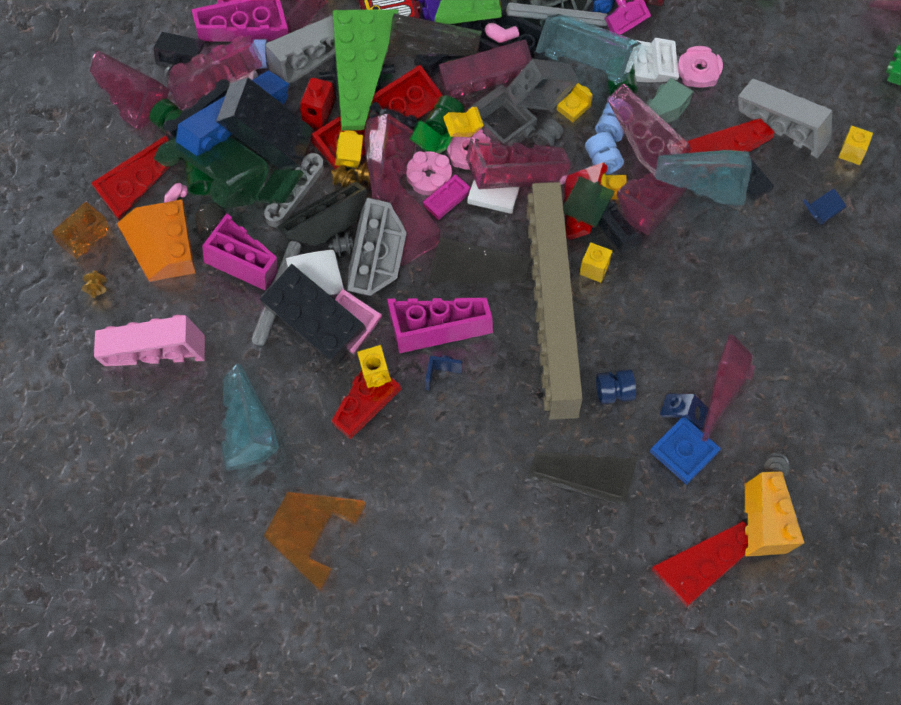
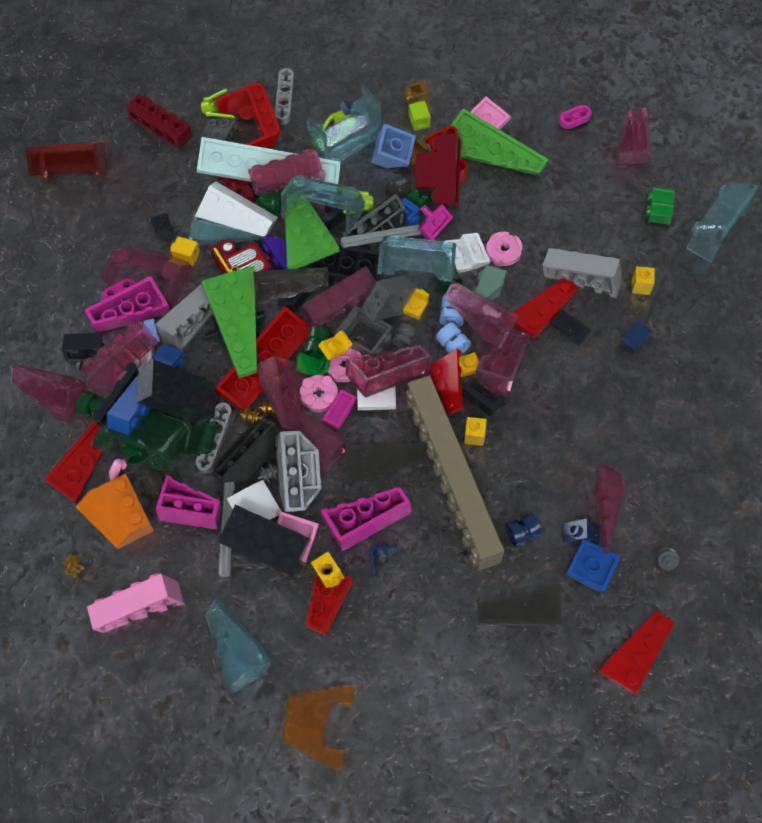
camera: 15 degrees left, 0 degrees up
clear orange brick [52,201,110,259] -> none
red torso [301,78,337,131] -> none
yellow brick [335,131,363,168] -> none
black arm [369,102,418,131] -> none
bright pink arm [485,23,519,43] -> none
clear green piece [563,176,614,228] -> none
clear light blue wedge [655,150,752,206] -> none
light orange wedge [745,472,804,557] -> none

